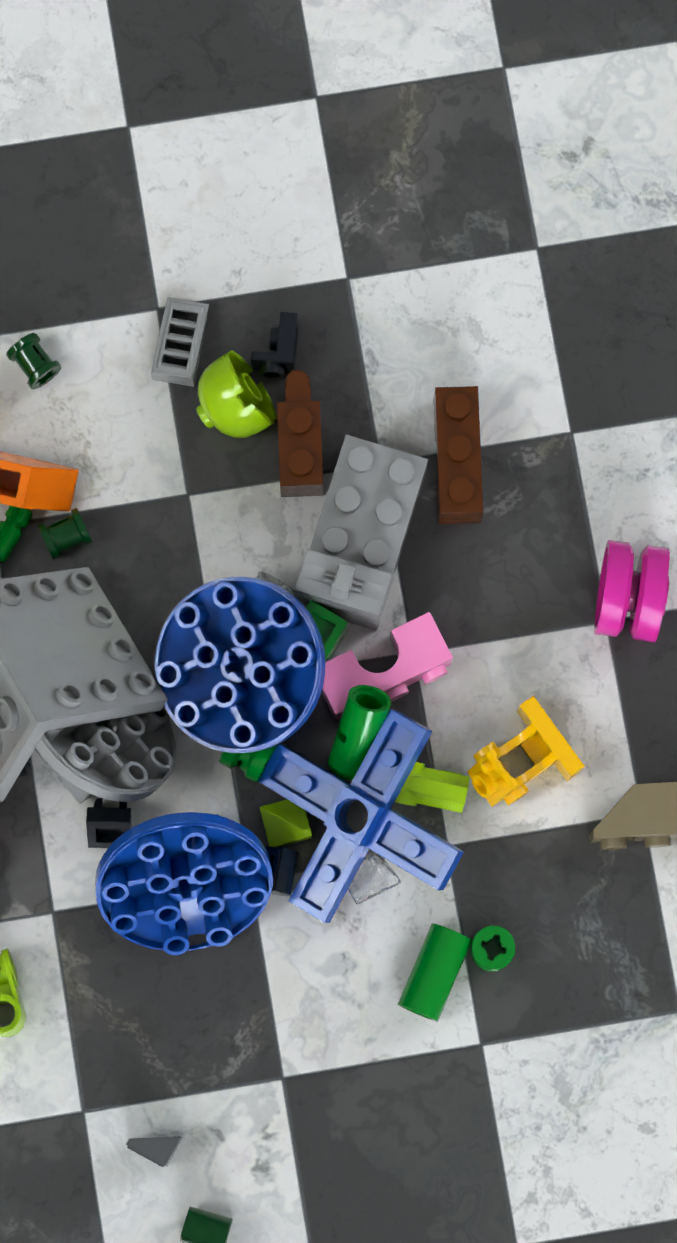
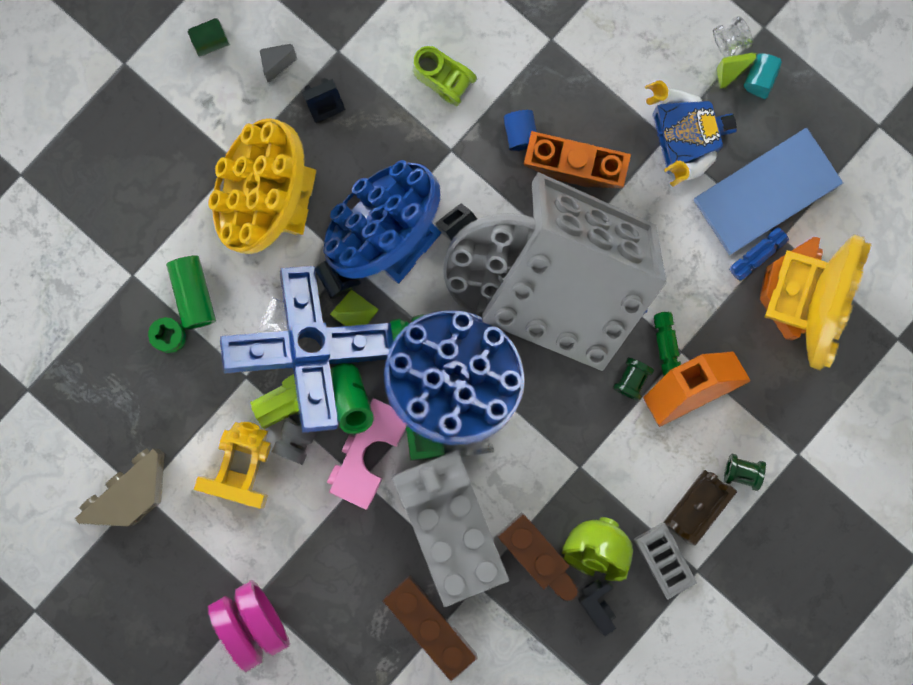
camera: 140 degrees right, 5 degrees up
none -> yellow bracket [208,118,317,254]
none -> dark grey wheel [271,420,316,465]
none -> black tile [302,78,346,123]
none -> dark brown hinge [662,470,738,546]

